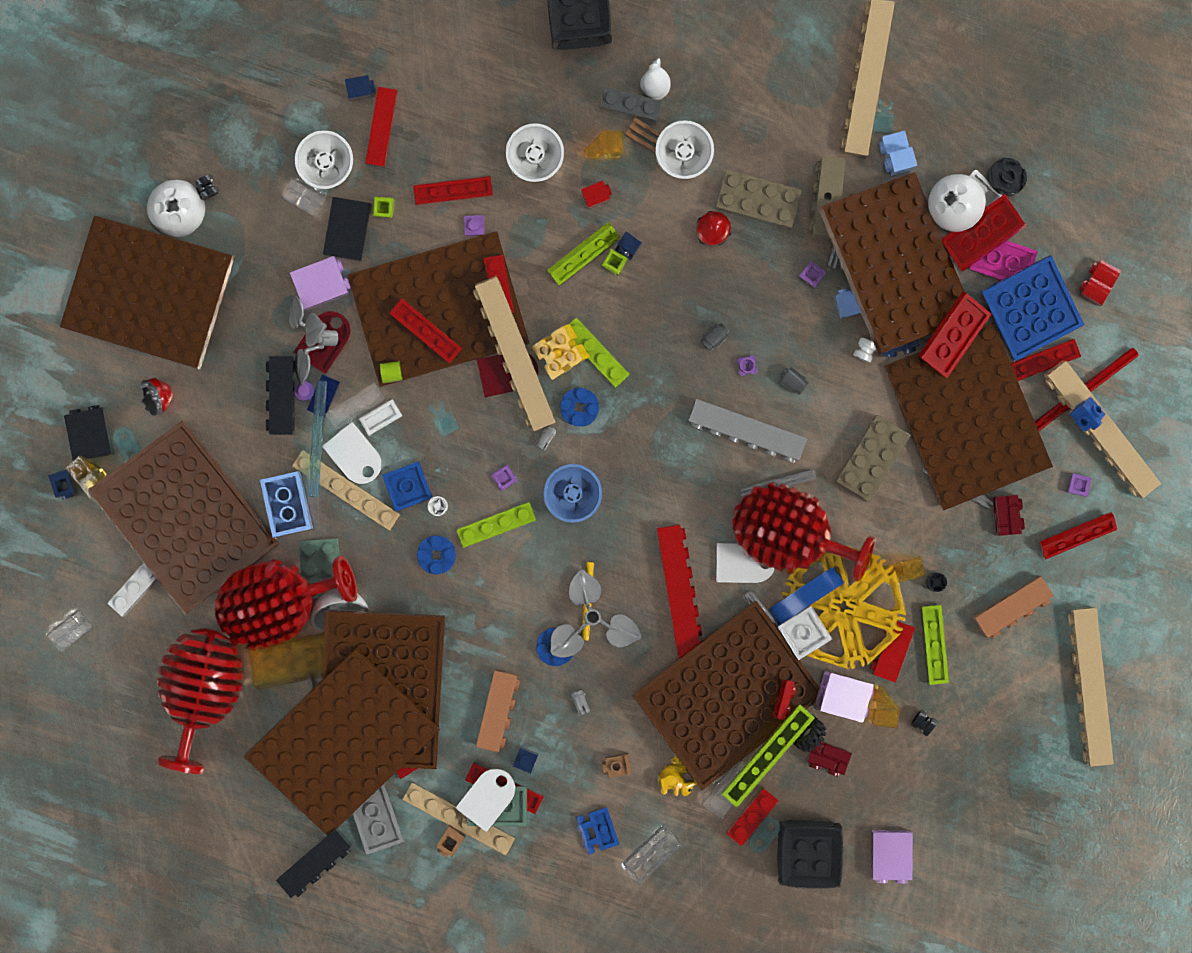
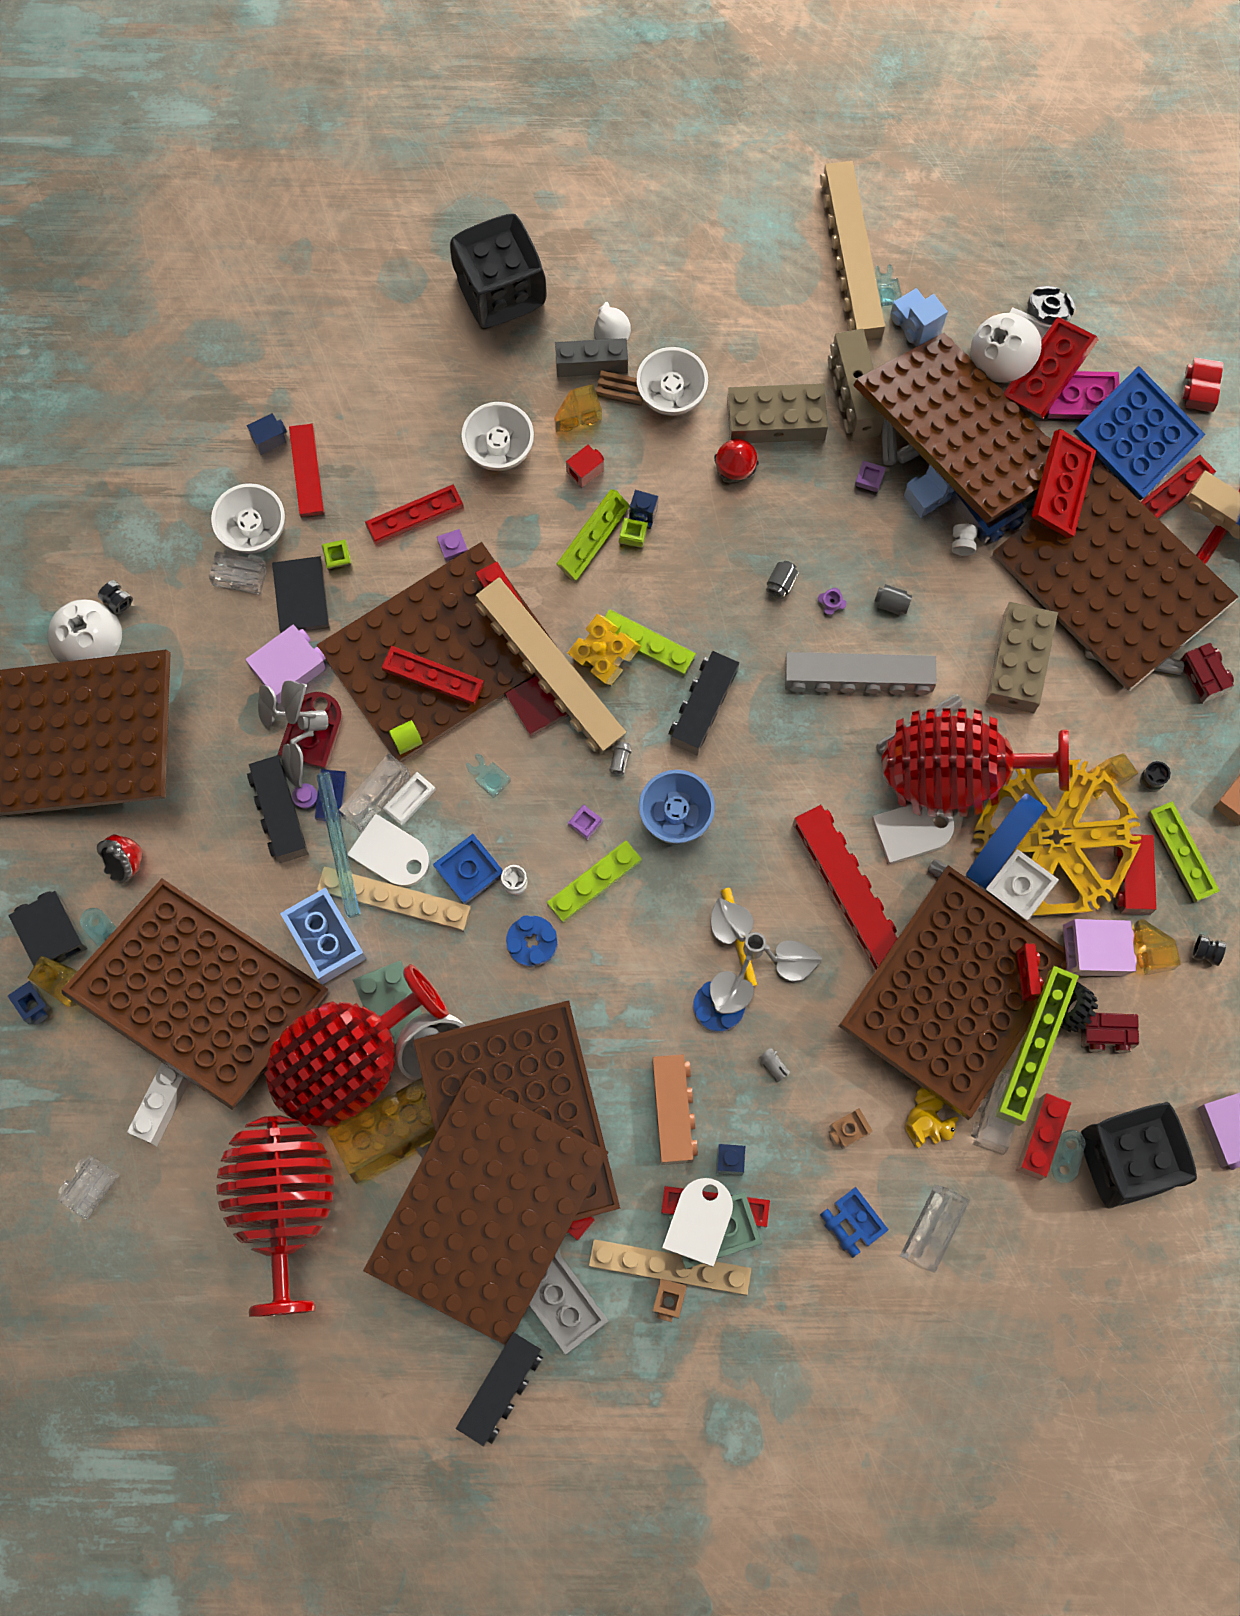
camera: 20 degrees left, 15 degrees down
blue plate [560,388,599,427] -> none
none -> black brick [668,651,740,756]

